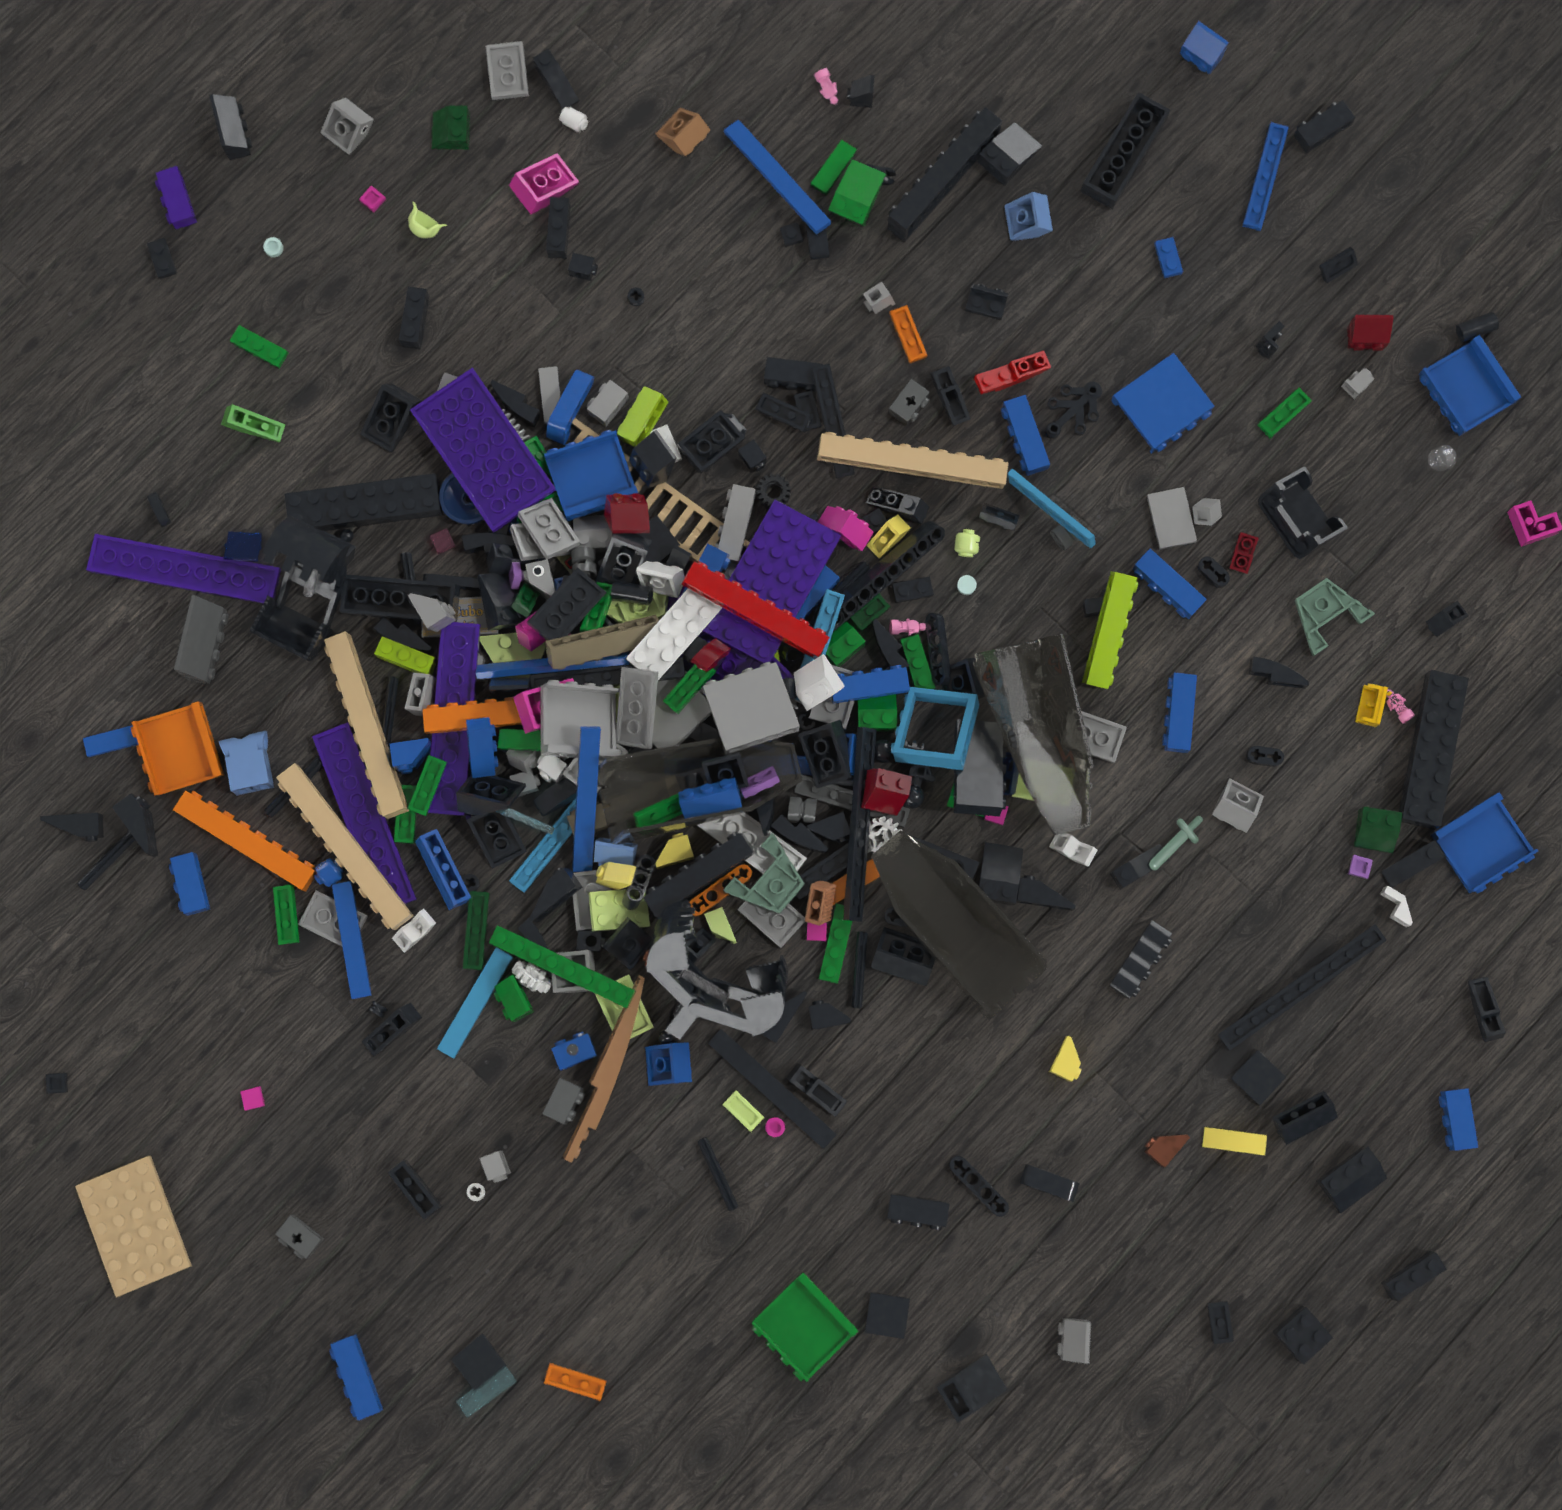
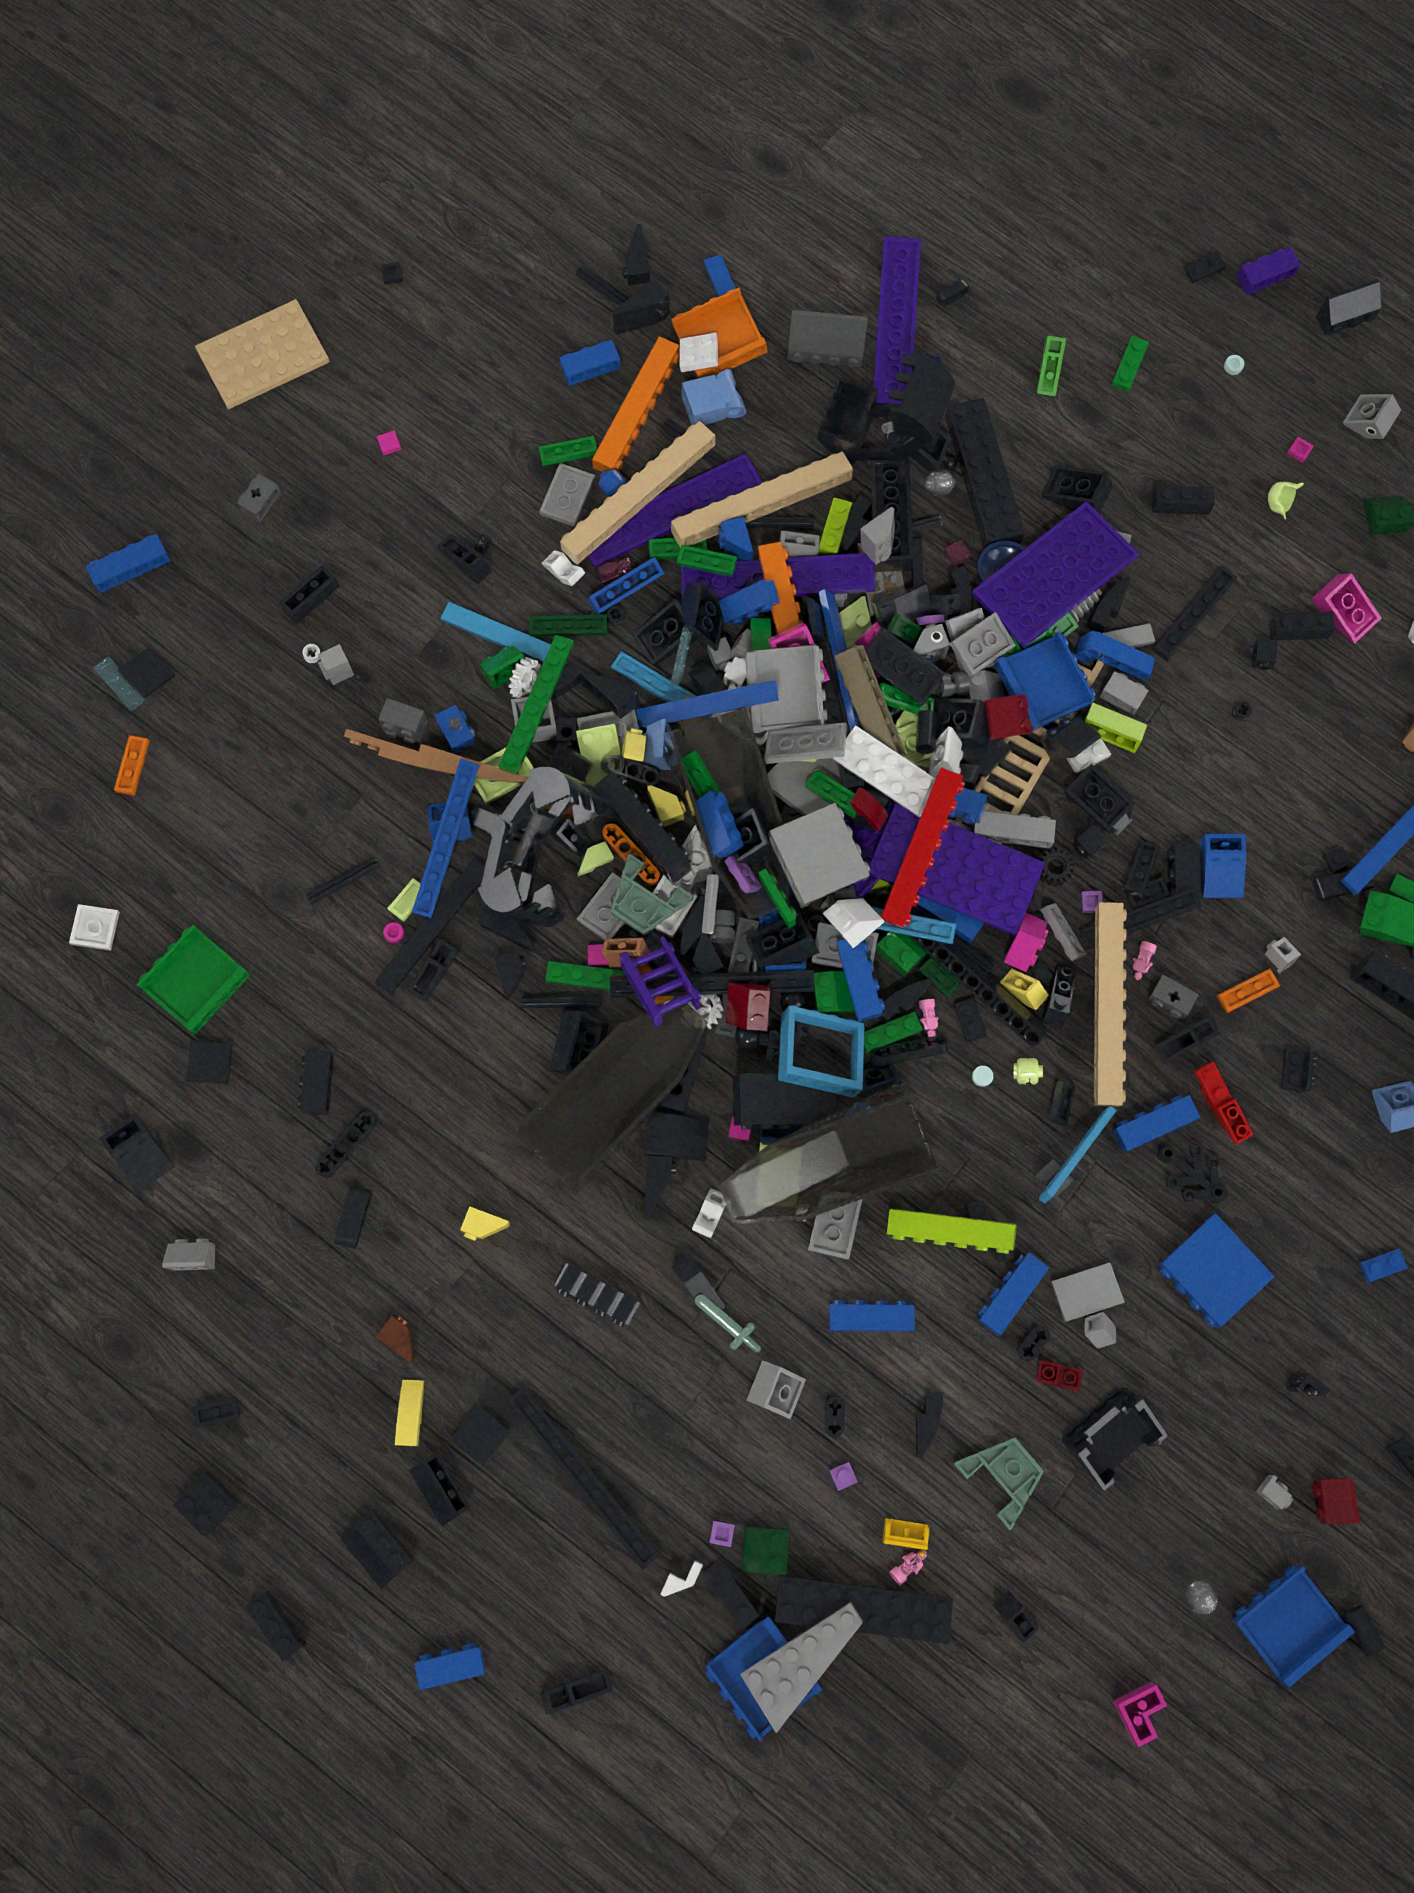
camera: 80 degrees right, 5 degrees down
blue tile [332,881,372,999] -> none
green tile [1257,387,1312,439] -> none
none -> white plate [69,904,120,951]
none -> blue tile [412,759,480,918]
none -> clear pink plate [598,558,632,583]
none -> dark purple fence [619,936,701,1028]
none -> white plate [680,333,718,372]
none -> light grey axle [702,874,719,934]
none -> light grey wing [740,1602,863,1733]
none -> green plate [758,868,797,929]
none -> medium lavender plate [829,1462,858,1491]
none -> clear head [925,470,955,496]
none -> light grey plate [1041,903,1087,961]
none -> medium lavender plate [1080,891,1103,913]
none -> bright pink piece [1133,941,1157,980]
none -> black tile [1153,566,1237,662]
none -> blue slope [1199,834,1246,898]

